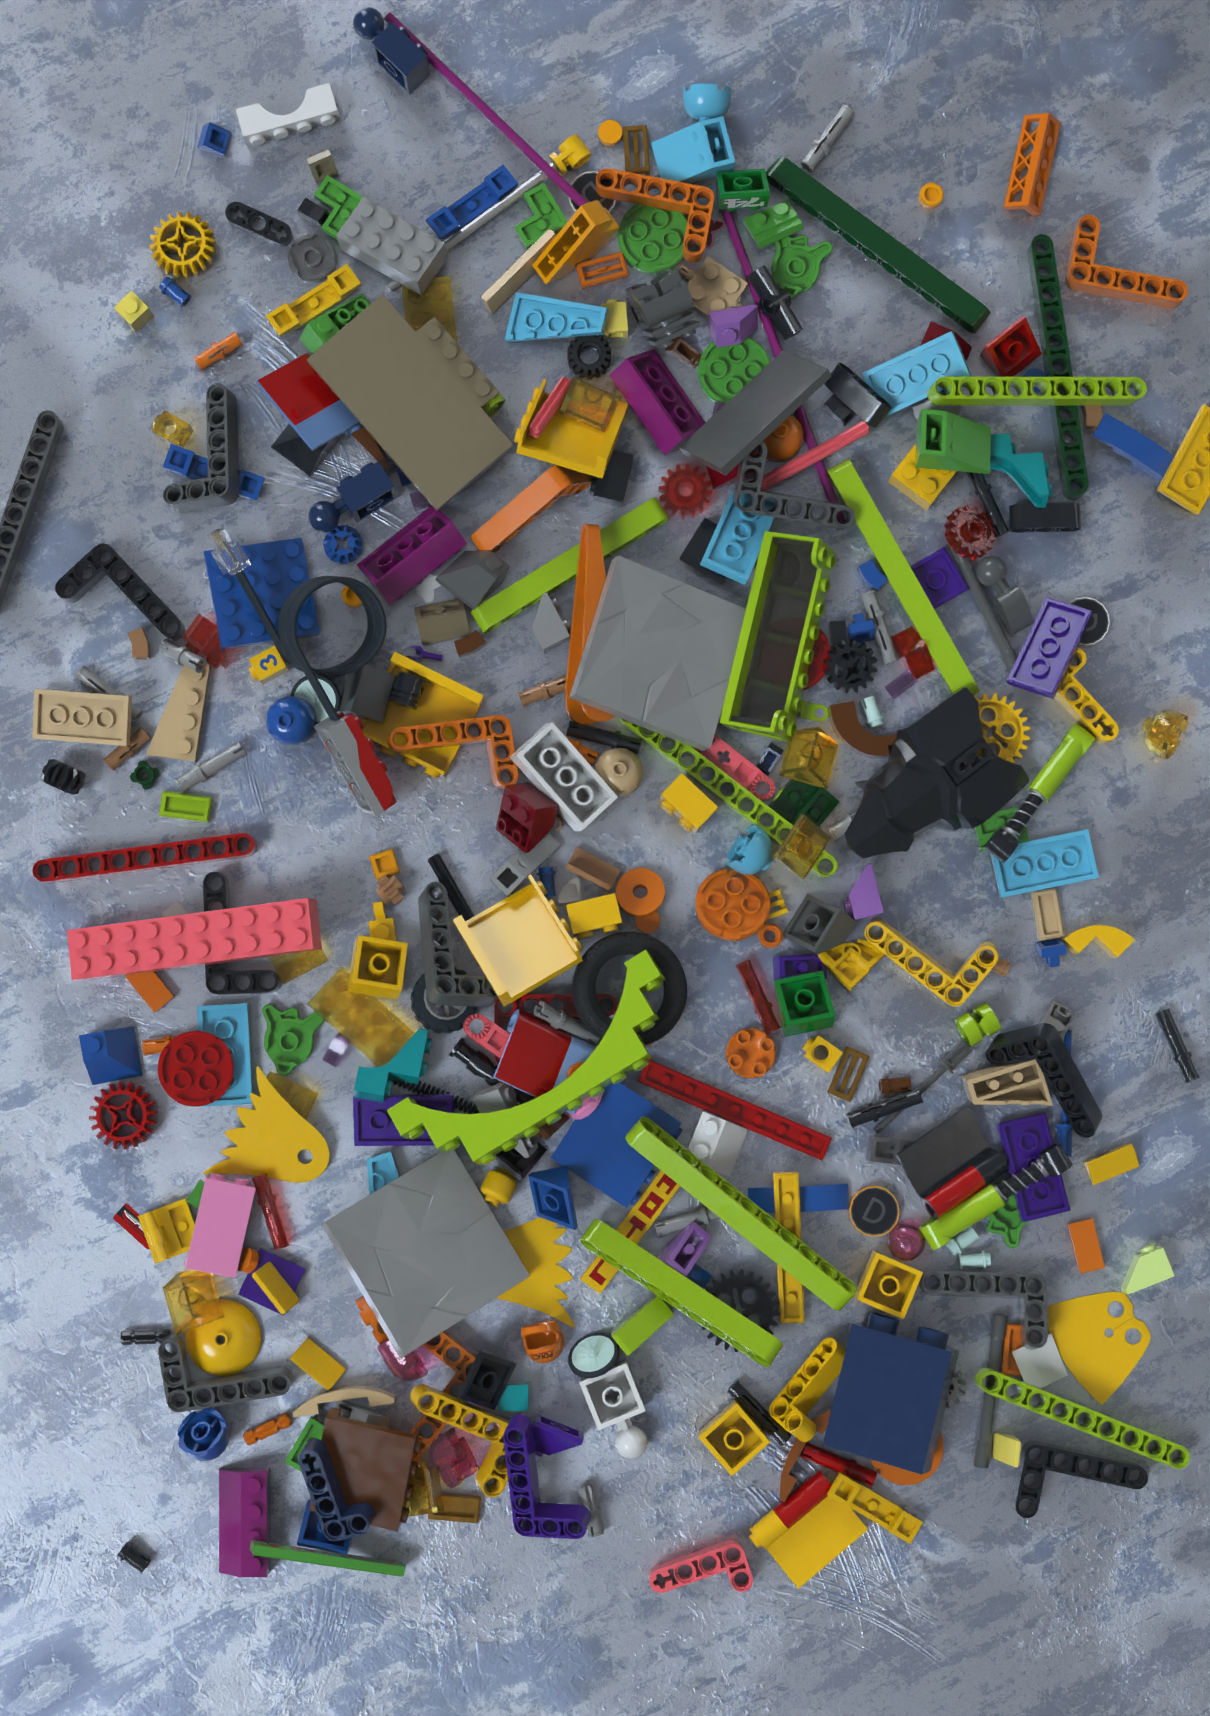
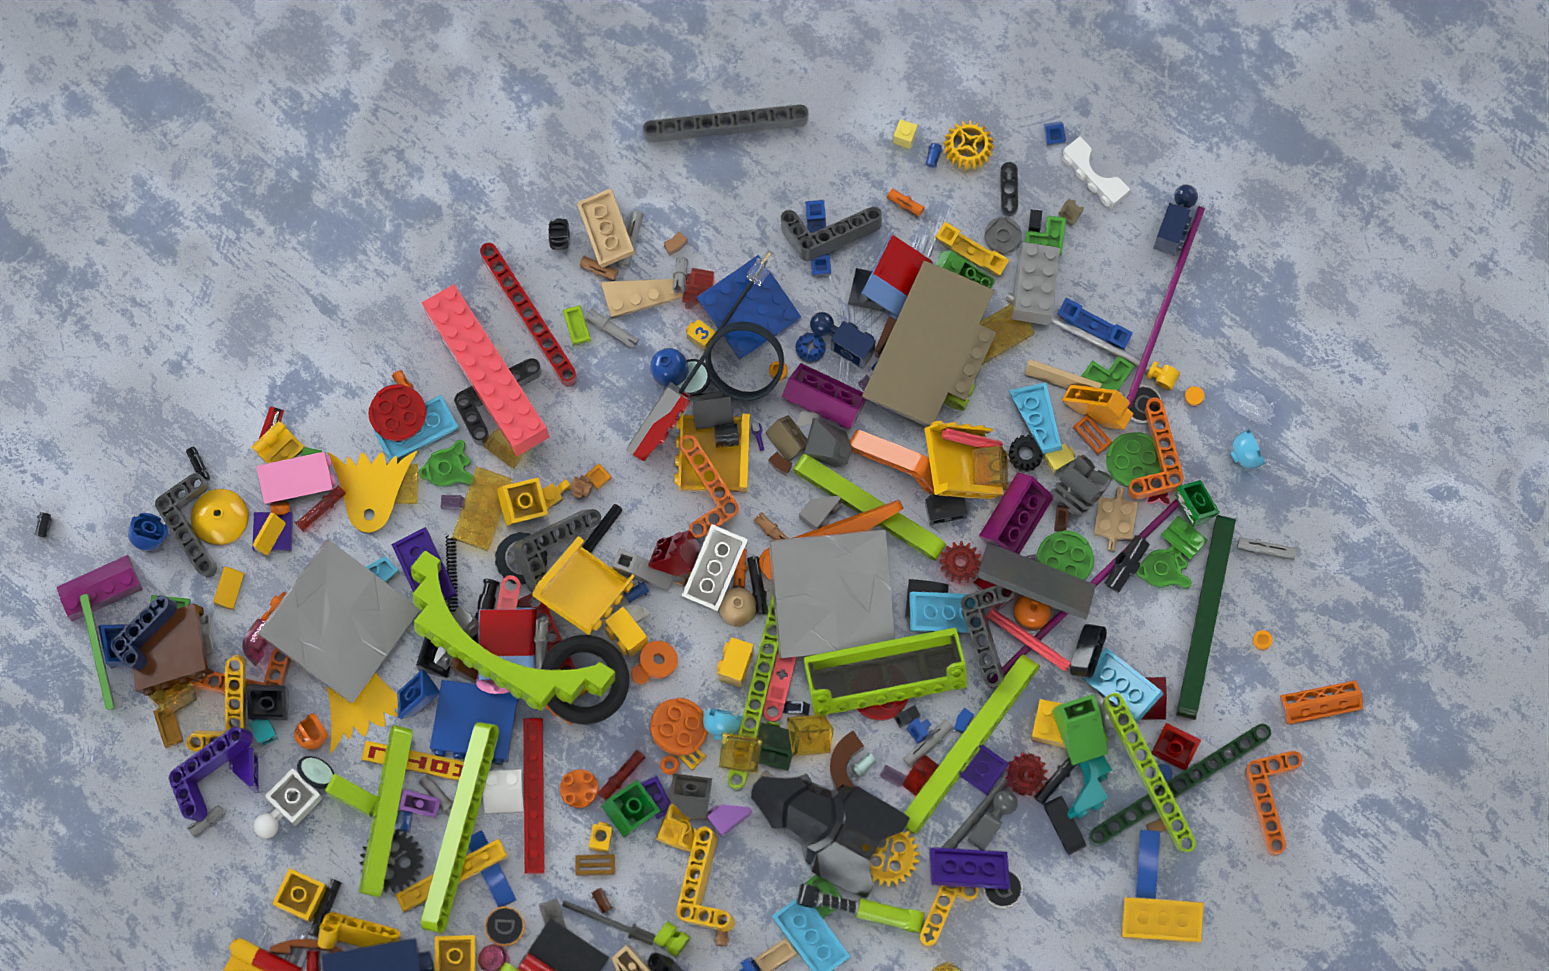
camera: 70 degrees right, 10 degrees down
black beam [55,543,185,641] -> none
blue slope [79,1026,143,1085] -> none
red gear [89,1081,158,1150] -> none
orange tile [125,972,175,1013] -> none
dark green plate [130,760,160,790] -> none
clear yellow brick [152,410,194,448] -> none
clear yellow slope [163,1271,225,1335] -> none
orange axle [243,1413,292,1446] -> none
tan slope [293,1386,397,1417] -> none
teal arch [354,1029,432,1103] -> none
clear pink brick [427,1427,479,1489] -> none
yellow head [480,1167,518,1207] -> none
medium nougat panel [565,847,621,893] -> none
pearl gold tile [623,125,650,175] -> none
coral beam [649,1539,753,1593] -> none
medium azure slope [651,116,735,184] -> none
medium lavender slope [709,304,758,348] -> none
lime piece [799,699,829,722] -> none
black piece [822,394,854,427] -> none
black gear [823,638,878,693] -> none
black pin [847,1088,924,1128] -> none

